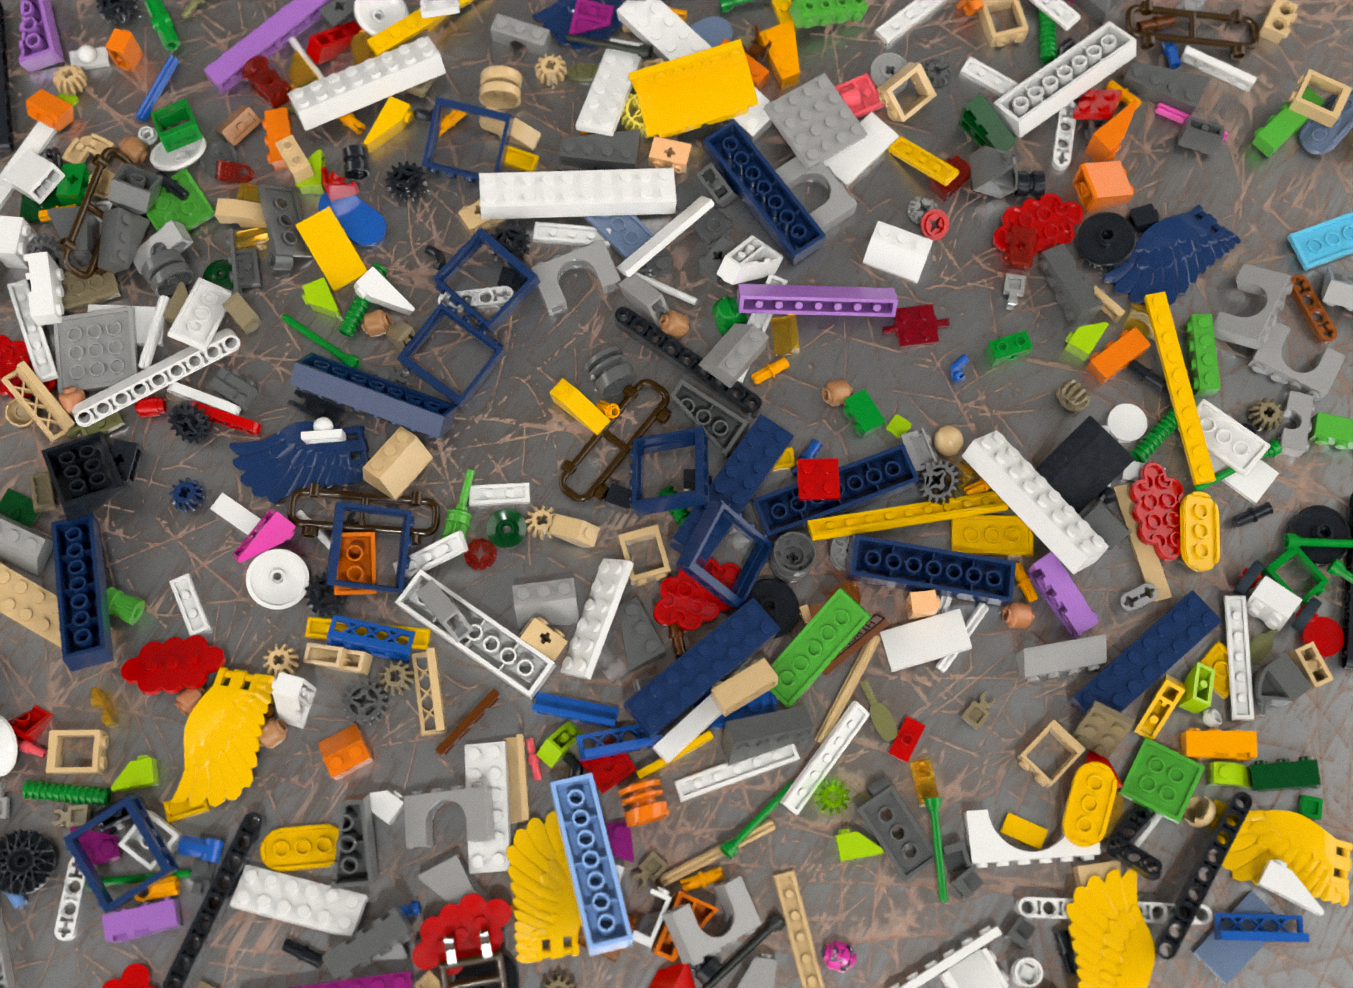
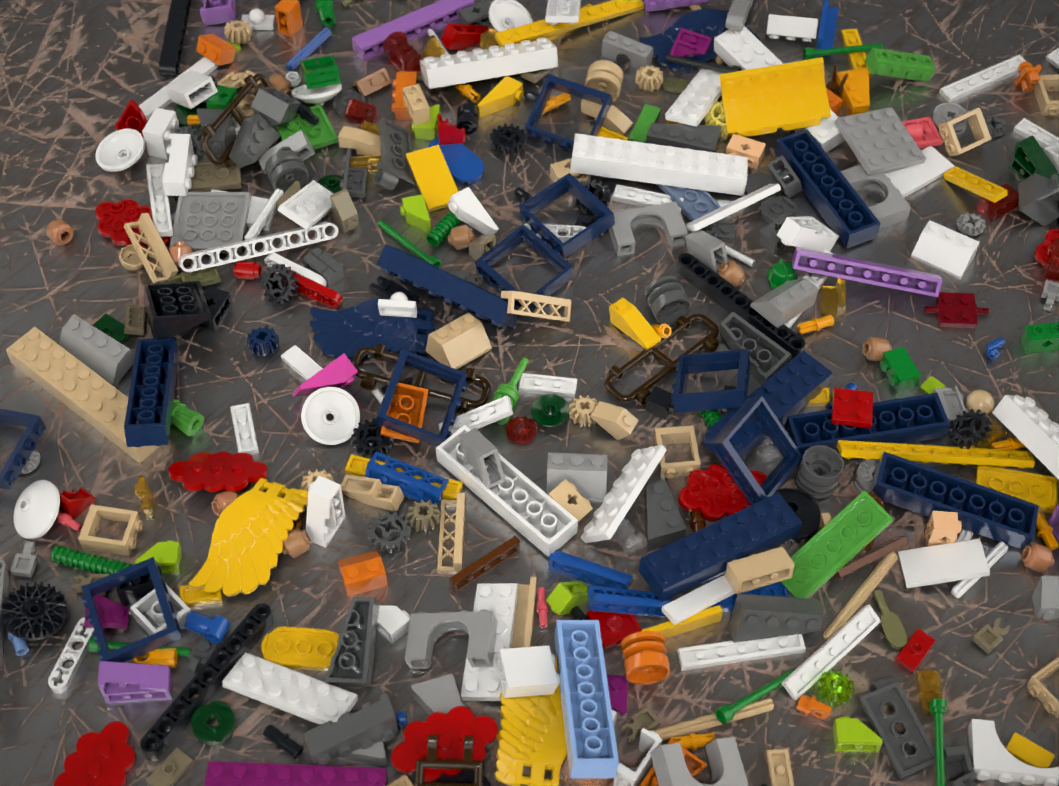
camera: 10 degrees right, 20 degrees down
gear [919,209,949,240] -> none
none -> dark green plate [191,701,236,746]
none -> white brick [495,645,560,698]
none -> tan fence [501,291,572,322]
none -> bright green tile [628,104,661,143]
none -> orange piece [796,694,832,720]

